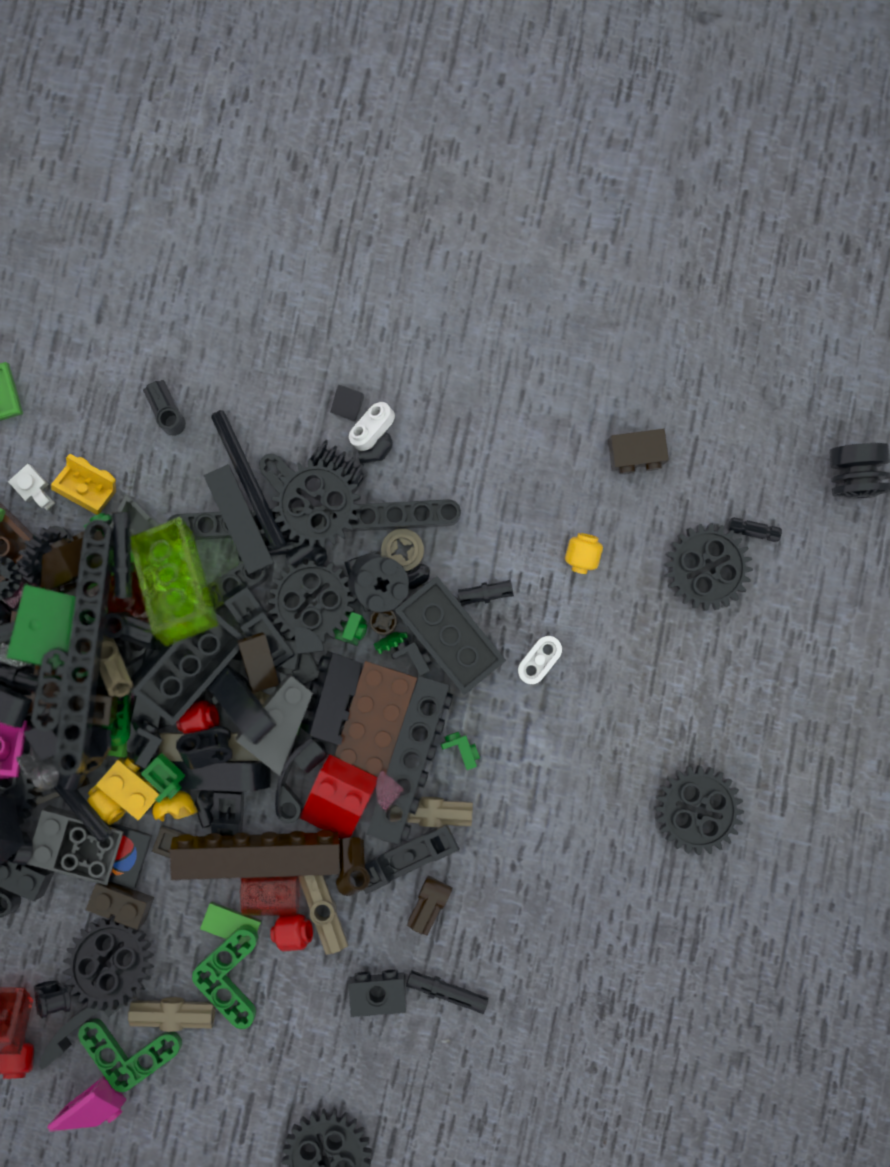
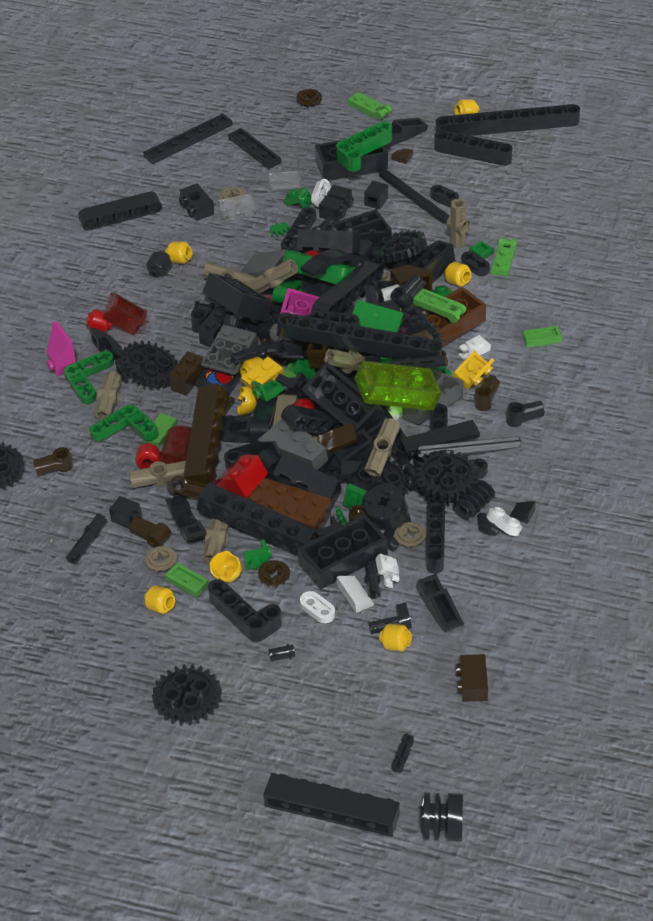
camera: 100 degrees right, 40 degrees down
black piece [34,980,71,1018] -> none
black piece [176,726,232,769] -> none
black brick [348,969,407,1017] -> none
clear pink tile [376,771,404,811] -> none
black gear [663,523,753,611] -> none
none -> dark brown piece [33,447,73,476]
none -> black brick [109,496,142,529]
none -> yellow head [144,585,175,614]
none -> dark tan gear [145,546,177,573]
none -> bright green plate [165,562,209,598]
none -> black beam [208,579,282,642]
none -> yellow hair [209,551,242,583]
none -> dark brown gear [258,560,290,588]
none -> black brick [263,773,400,837]
none -> black pin [268,643,295,662]
none -> white slope [337,576,374,613]
none -> dark tan piece [364,418,401,477]
none -> black piece [368,602,412,634]
none -> white plate [375,554,399,588]
none -> black slope [416,574,464,632]
none -> dark brown piece [475,375,500,411]

